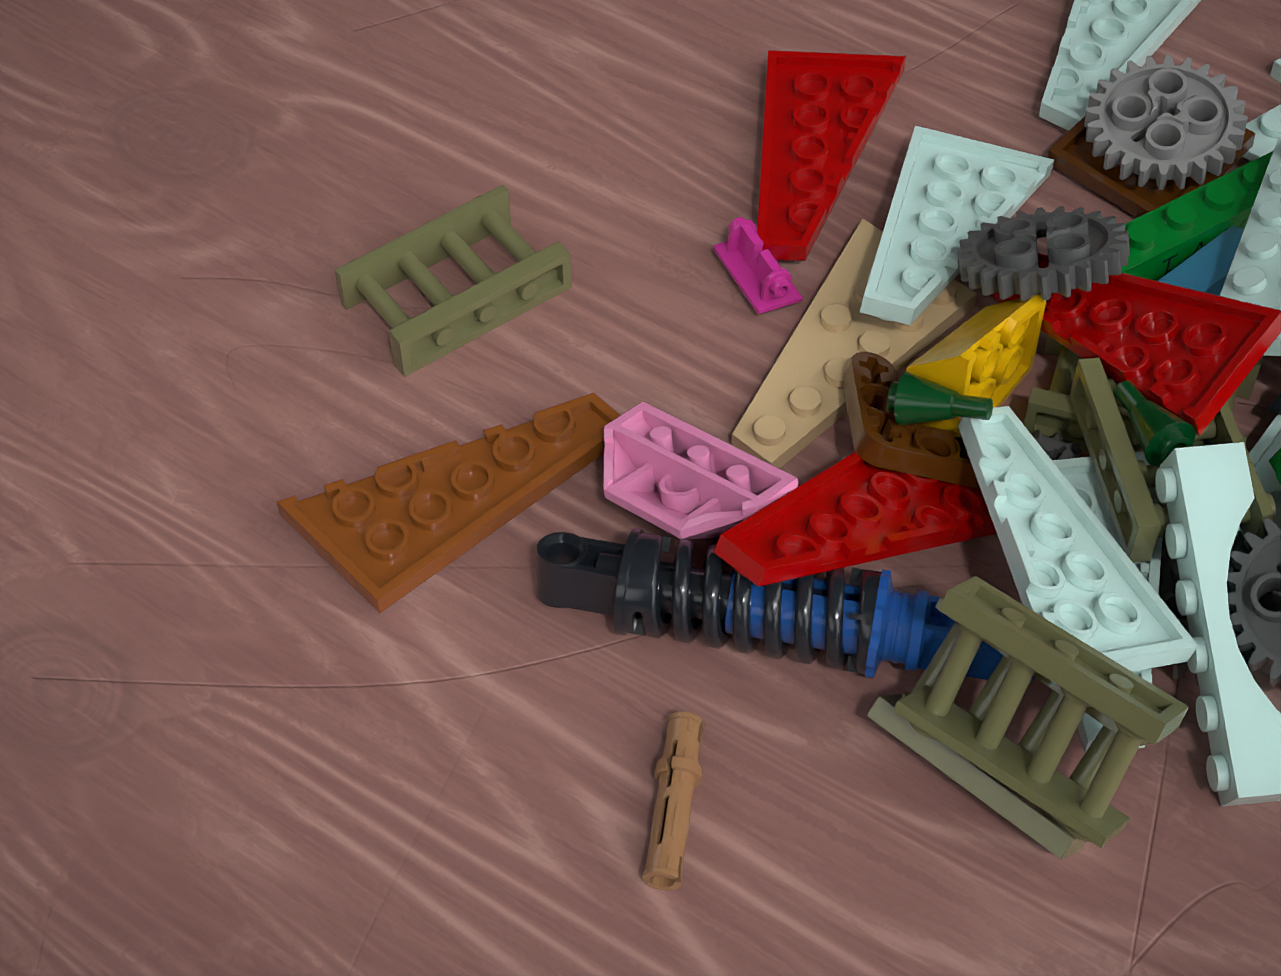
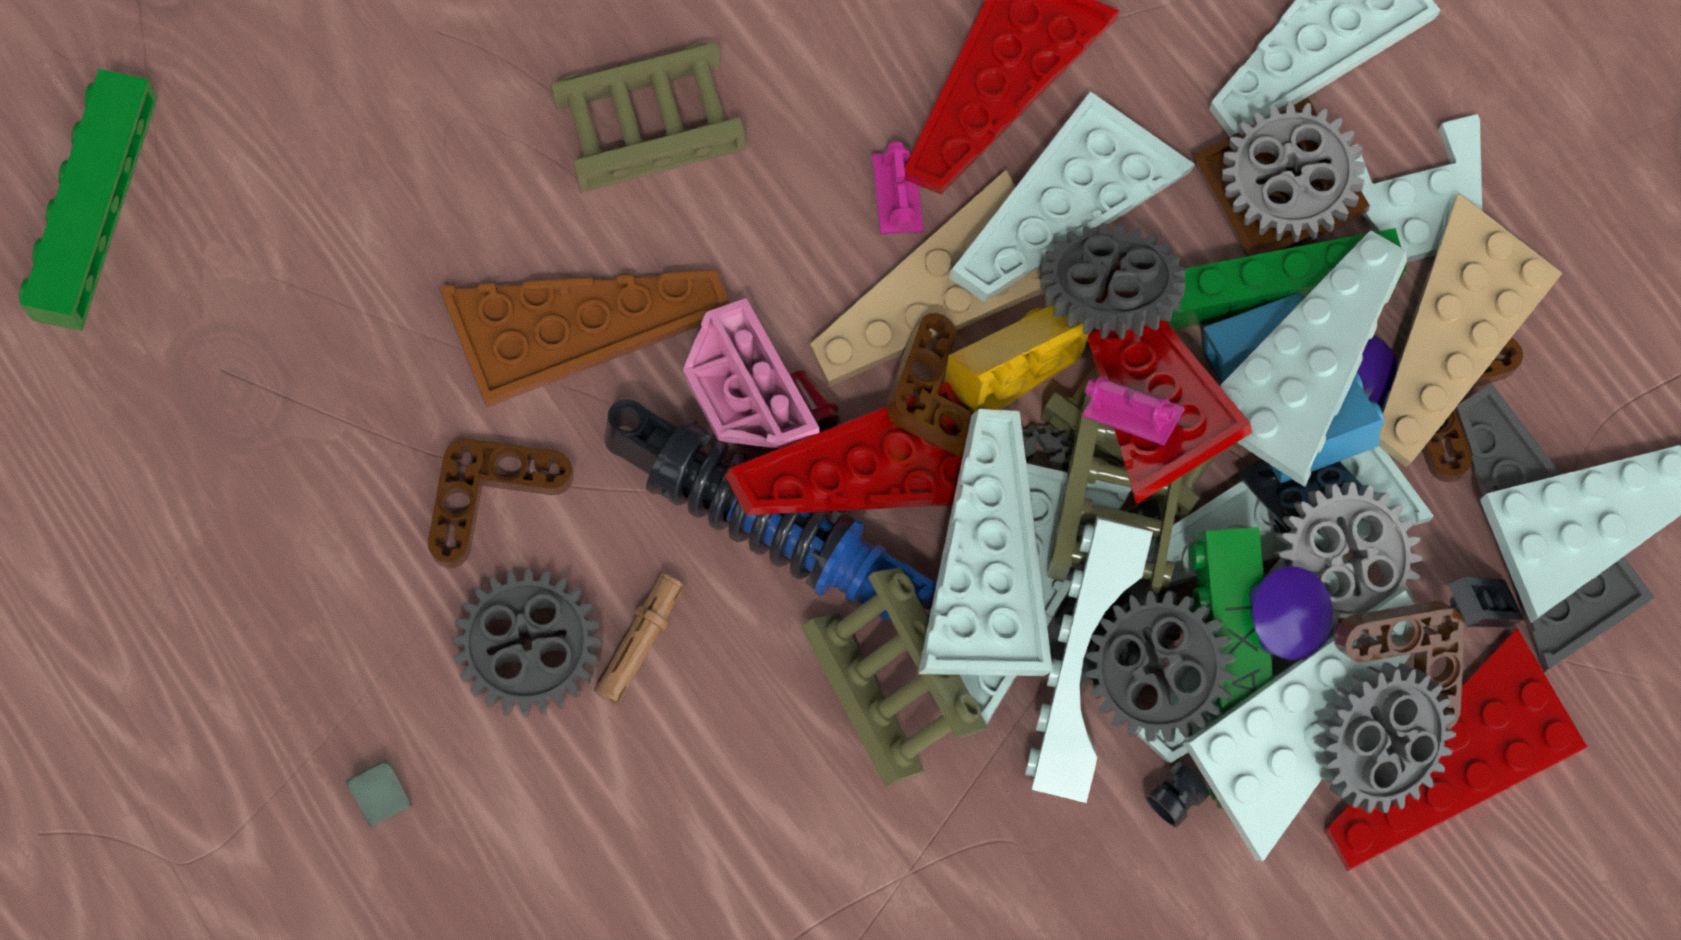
camera: 15 degrees right, 20 degrees up
dark green cone [888,371,993,426] -> none
olive fence [893,576,1189,848] -> none
dark green cone [1114,381,1196,467] -> none
none -> reddish brown beam [428,439,574,568]
none -> dark grey gear [452,569,602,718]
none -> dark pink hinge [1082,376,1185,445]

